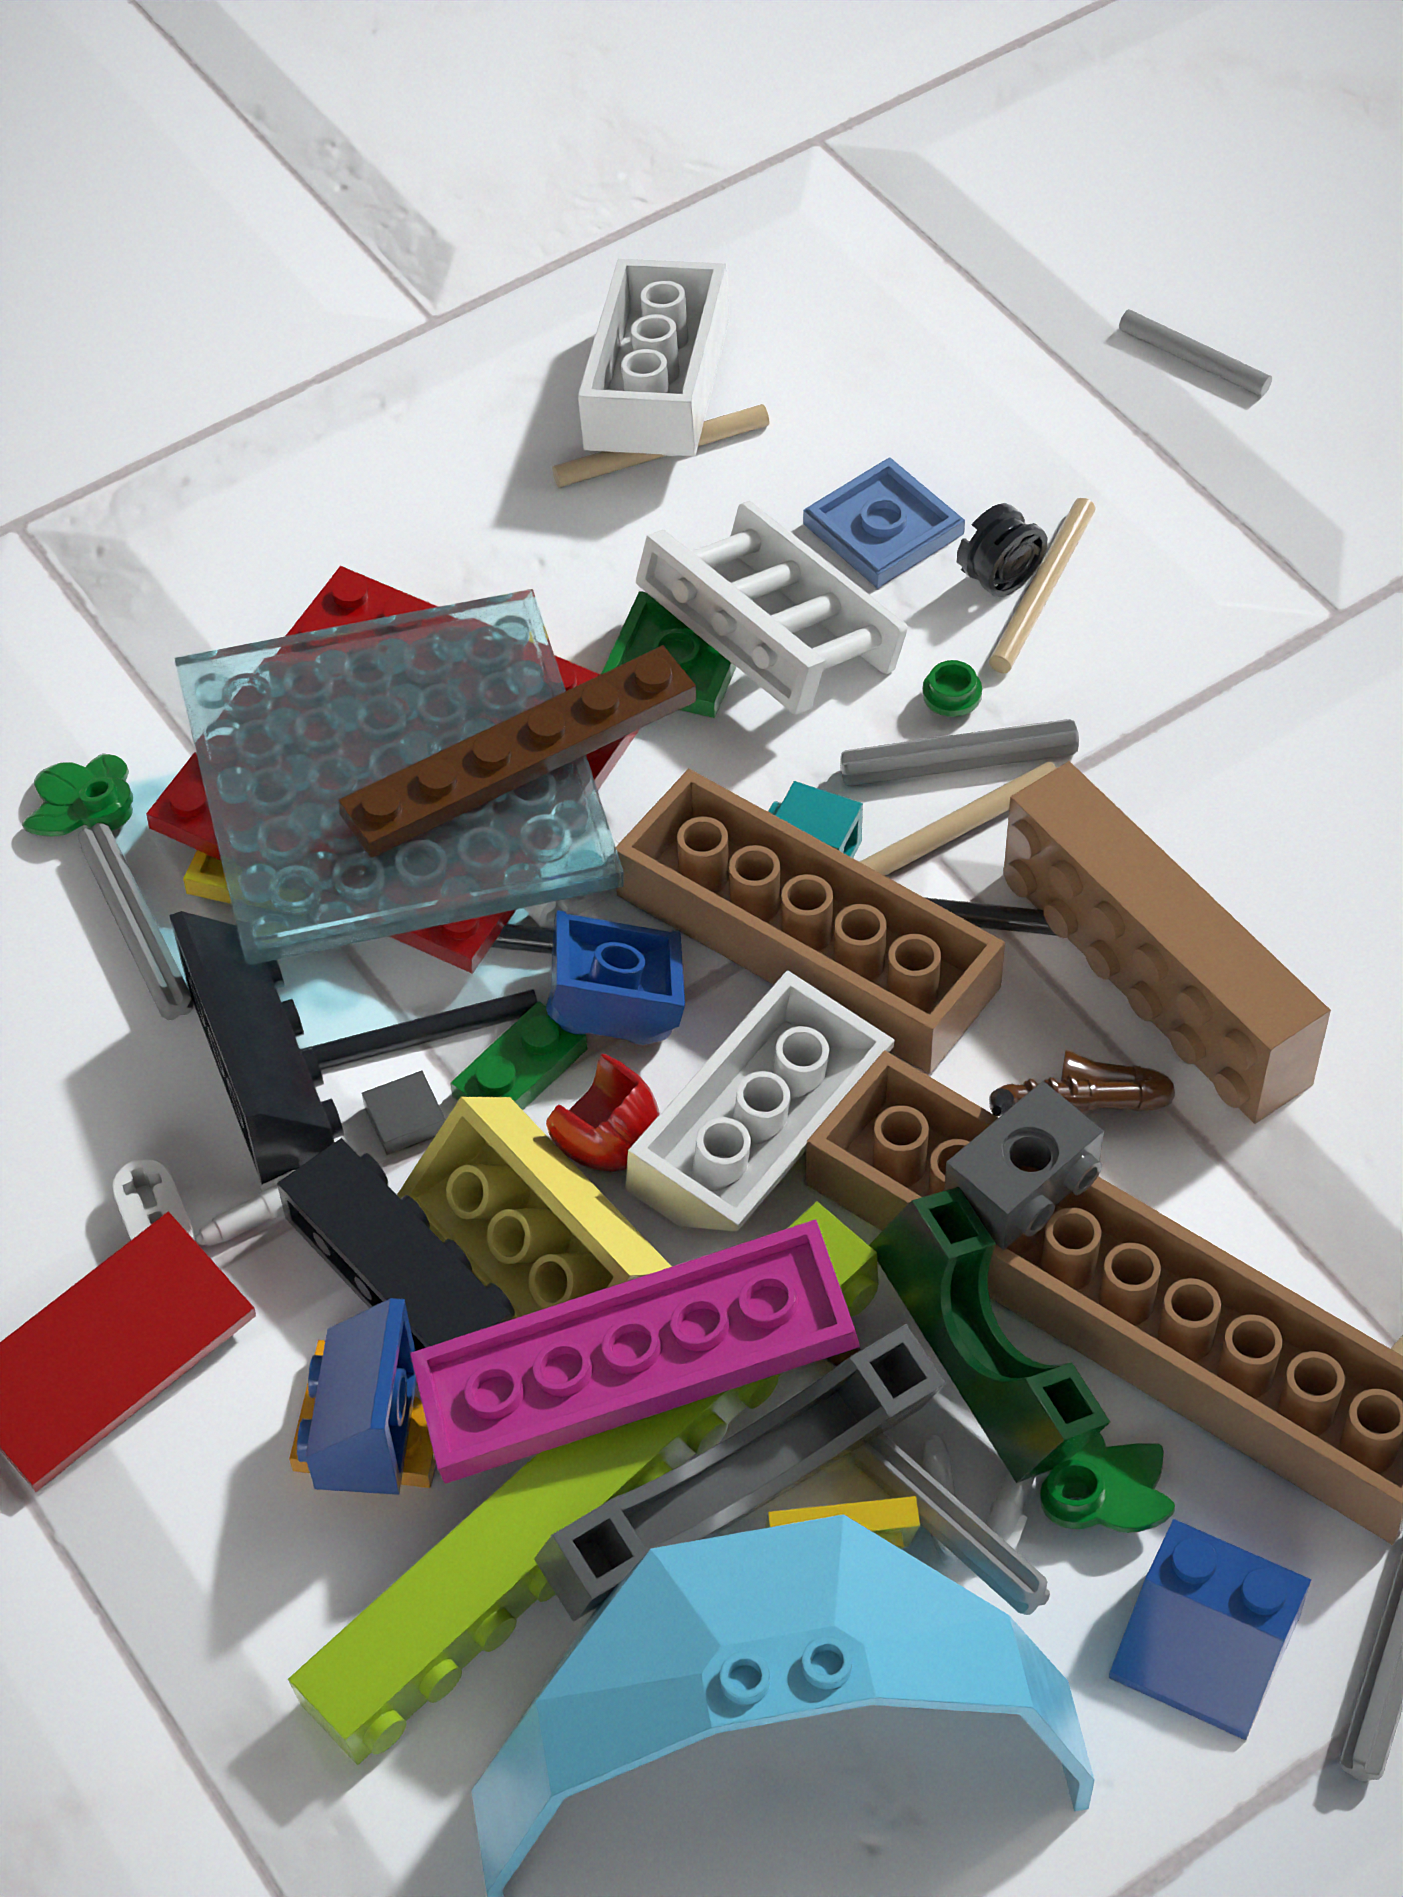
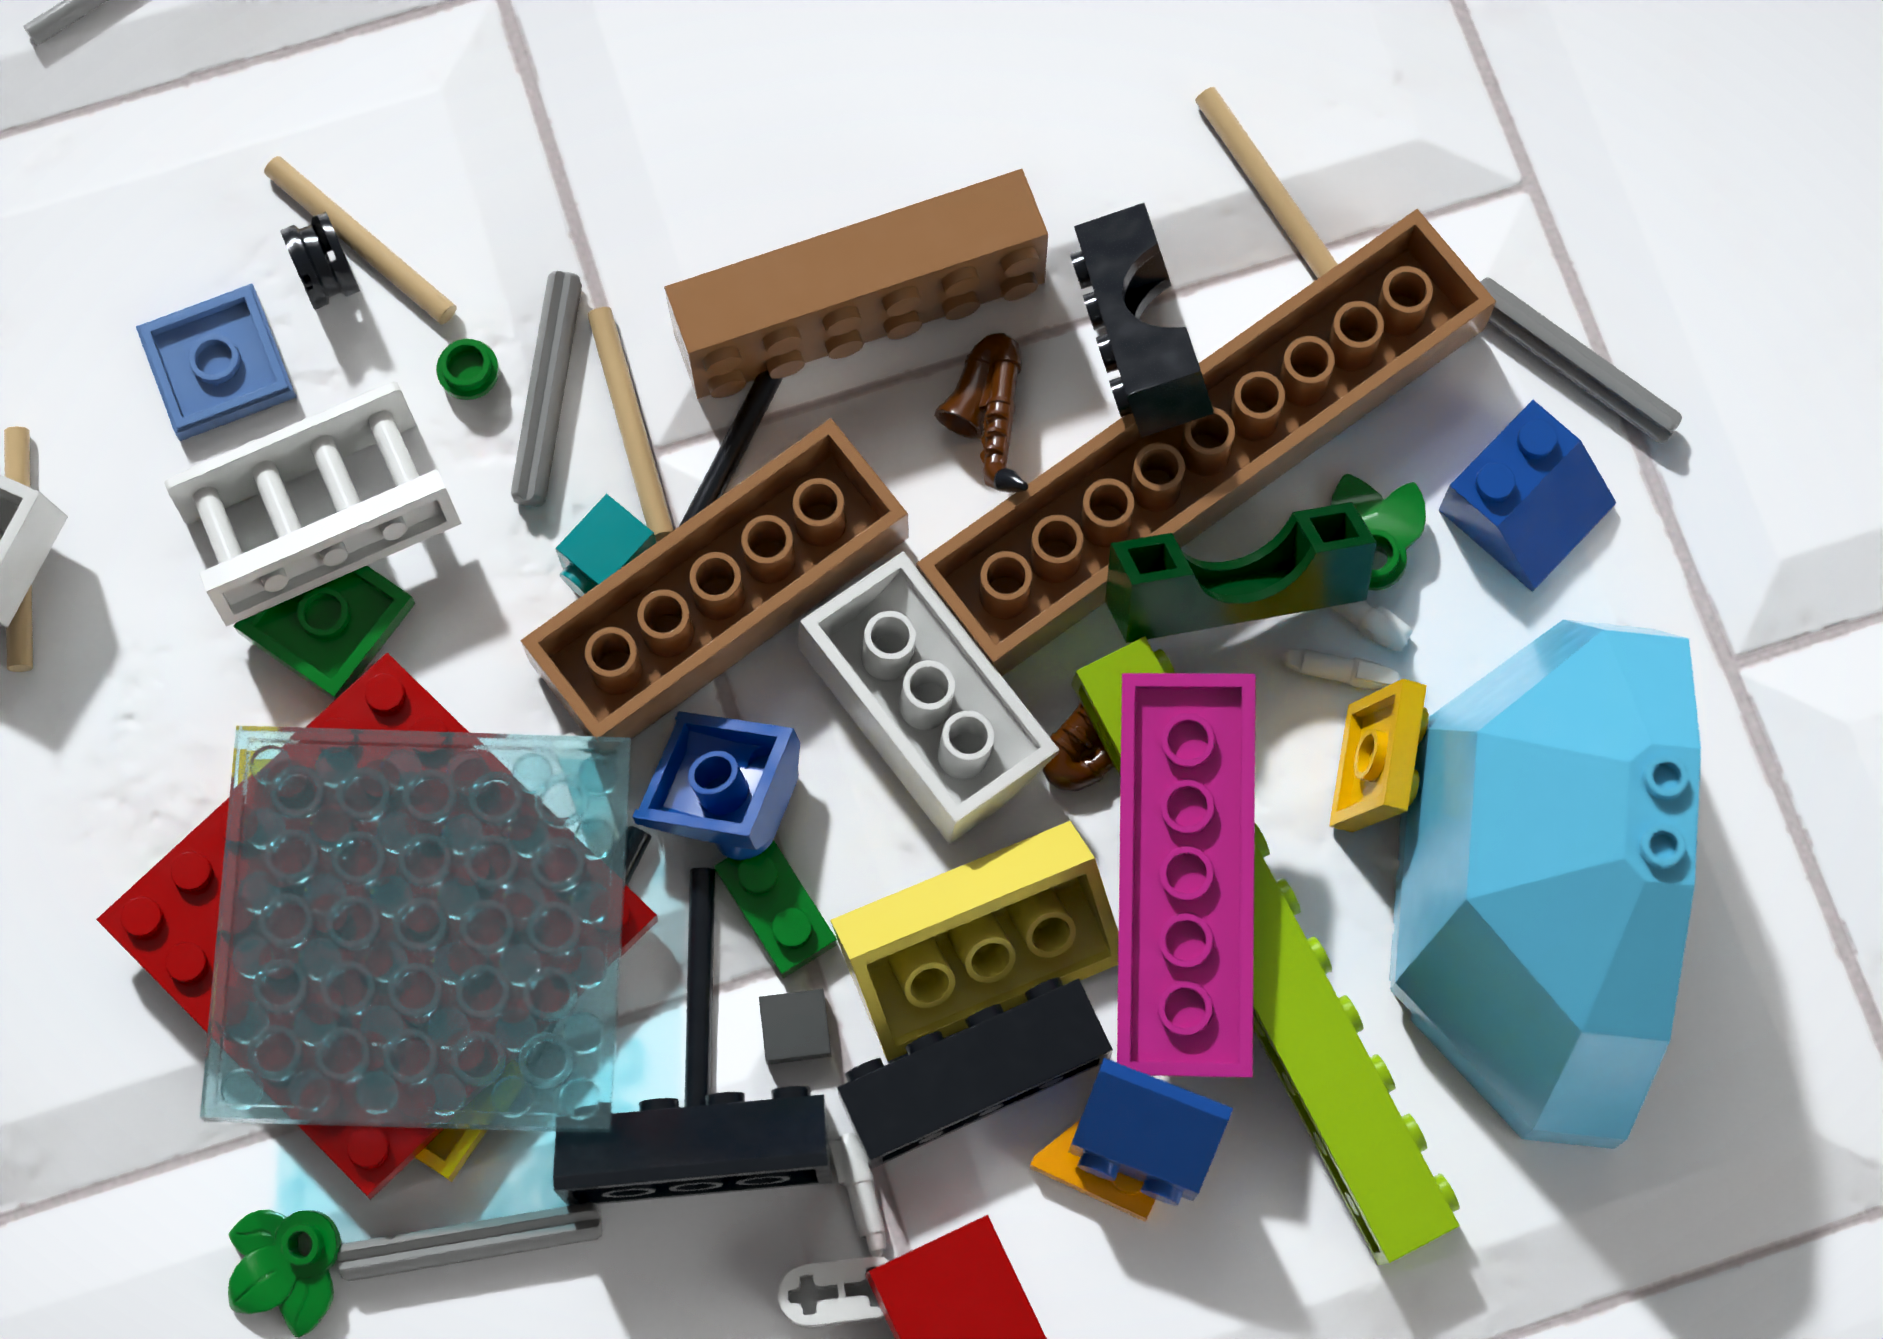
camera: 75 degrees left, 20 degrees up
reddish brown plate [338,645,696,858] -> none
dark grey arch [534,1324,946,1622] -> none
red hair [546,1053,660,1172] -> none
light grey axle [852,1433,1050,1615] -> none
dark grey brick [944,1081,1104,1250] -> none
none -> black arch [1070,202,1215,438]

